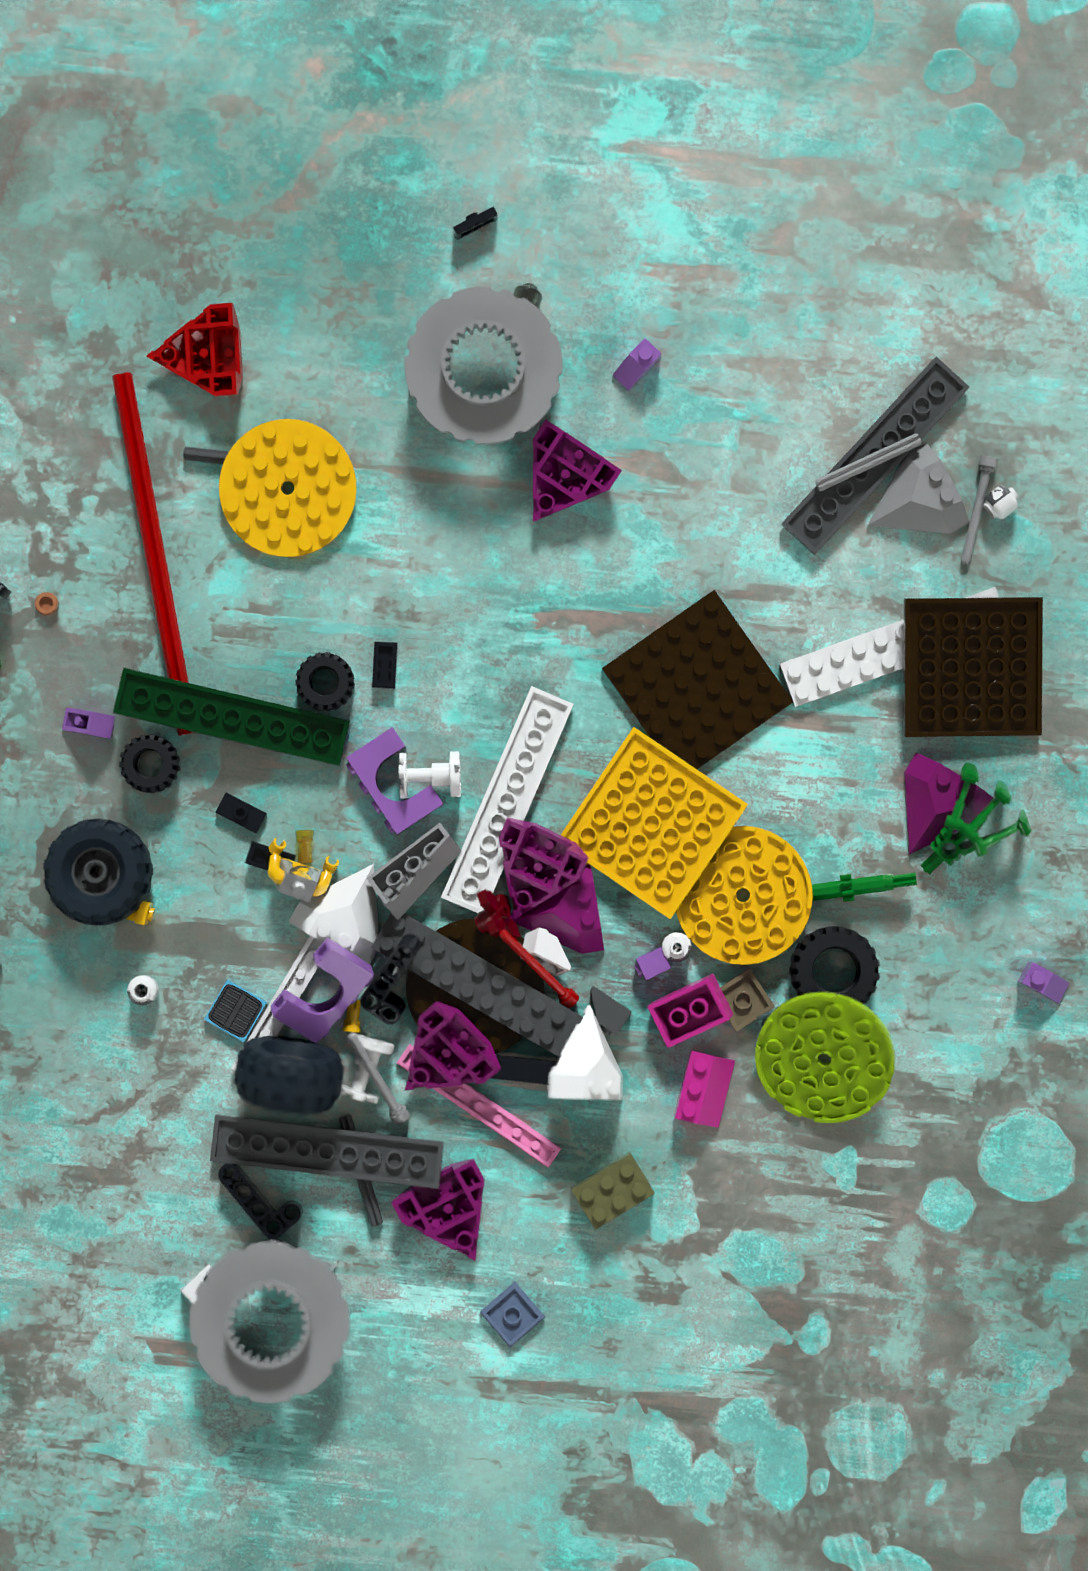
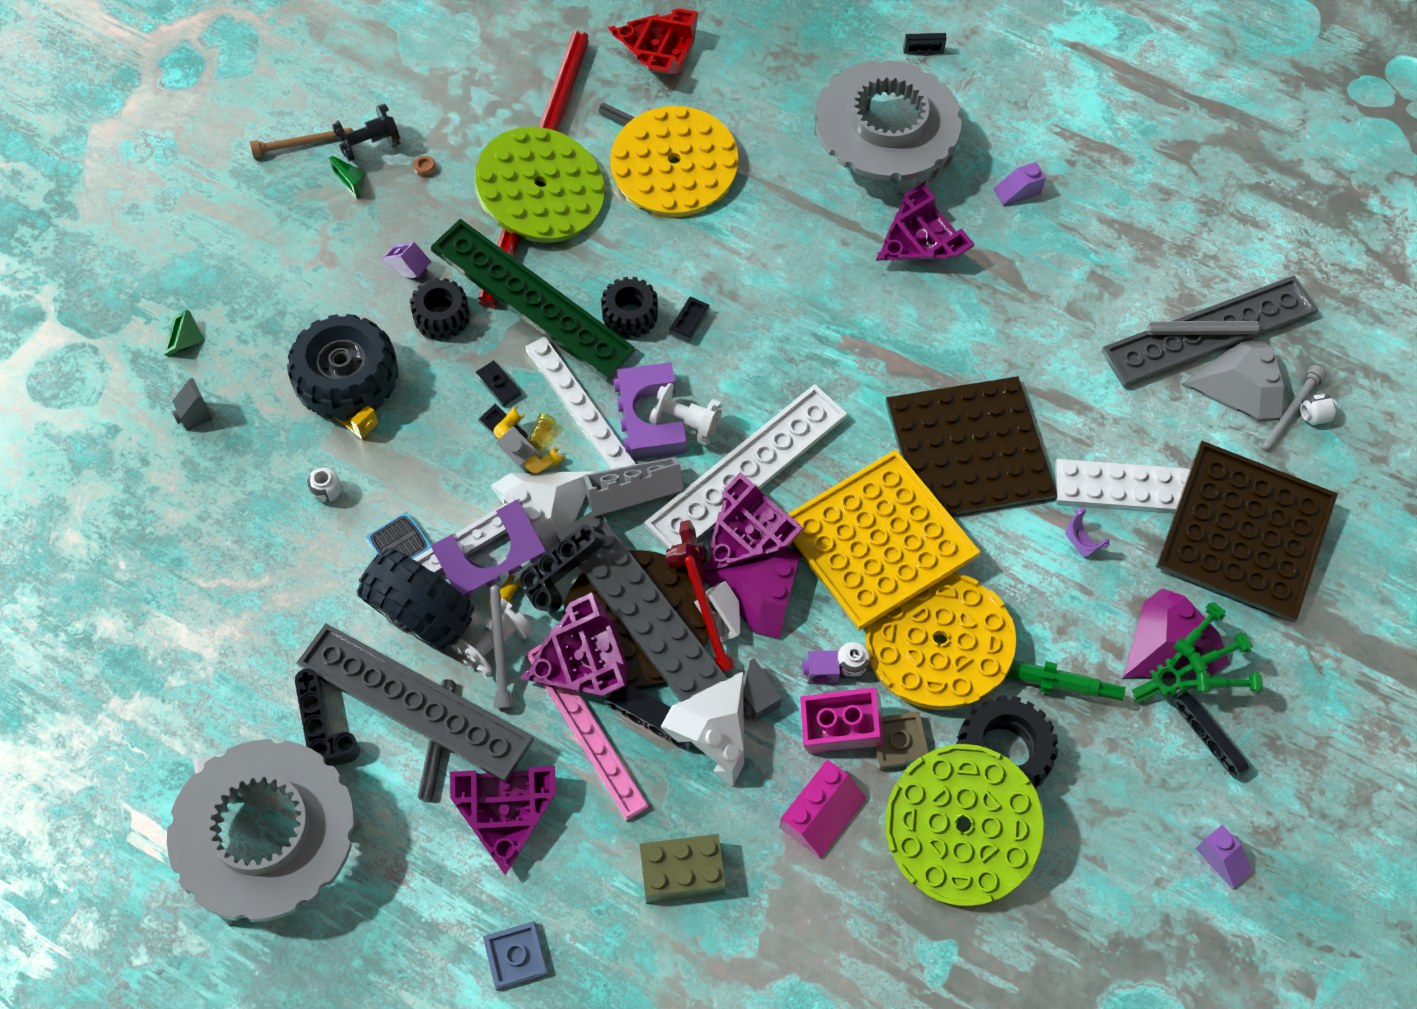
camera: 25 degrees right, 25 degrees down
none -> lime plate [474,127,605,243]
none -> white plate [525,336,635,470]
none -> medium lavender helmet [1065,508,1110,557]
none -> black beam [1174,692,1250,779]

